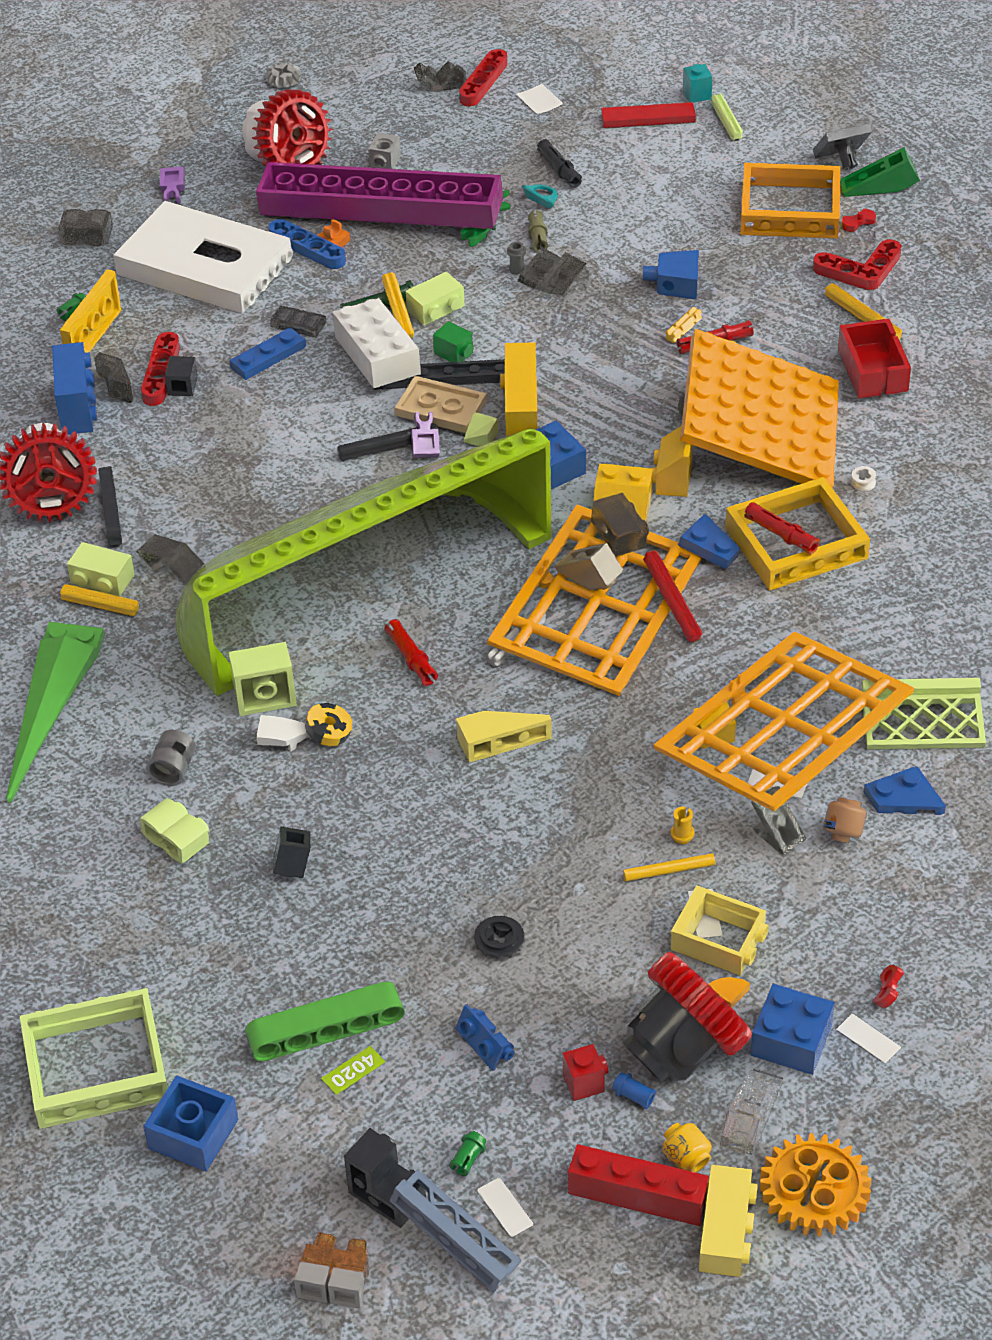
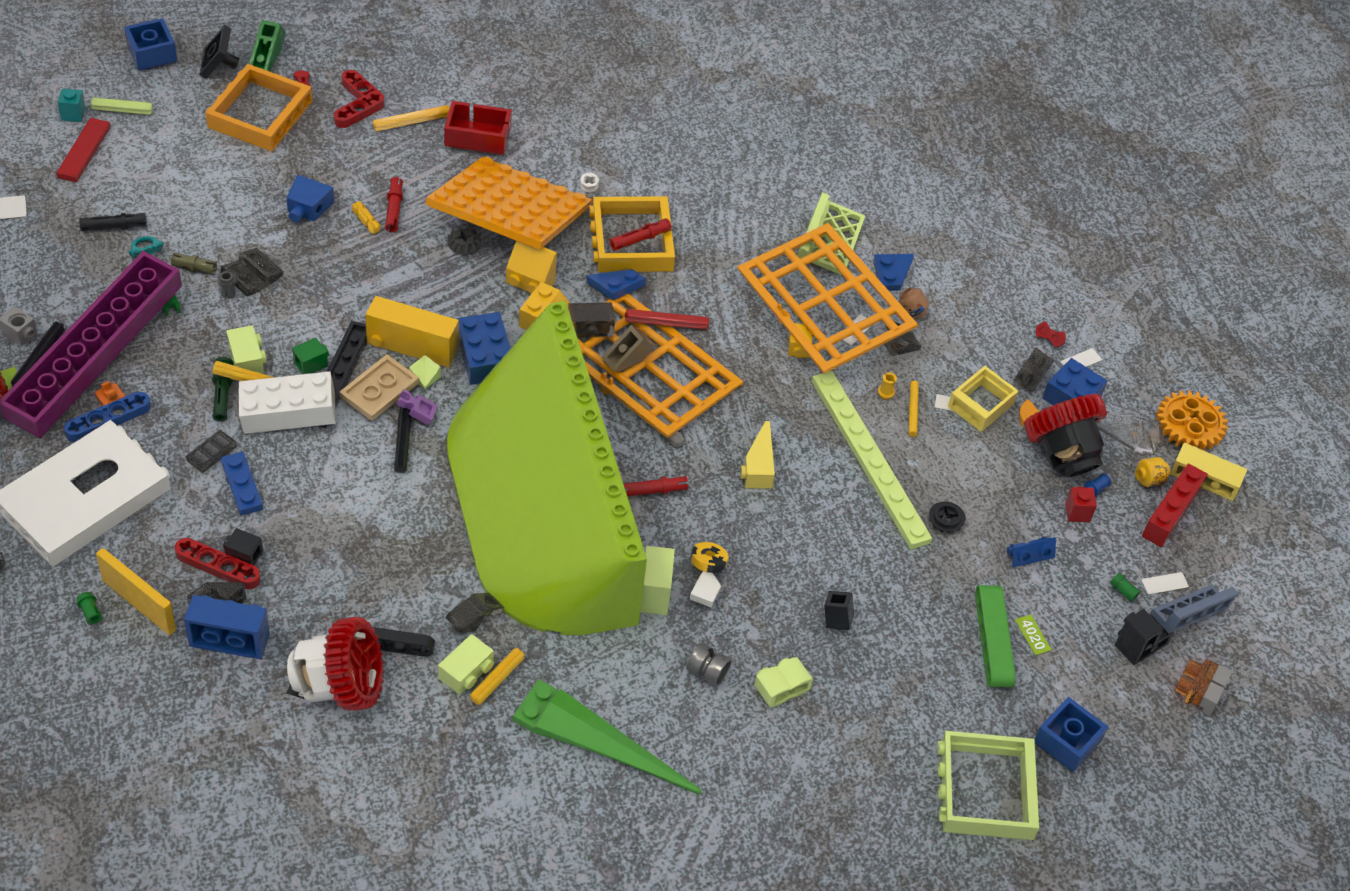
camera: 80 degrees left, 5 degrees up
none -> blue brick [124,18,177,70]
none -> yellowish green plate [812,371,932,550]
none -> clear smoke hips [1014,348,1054,392]

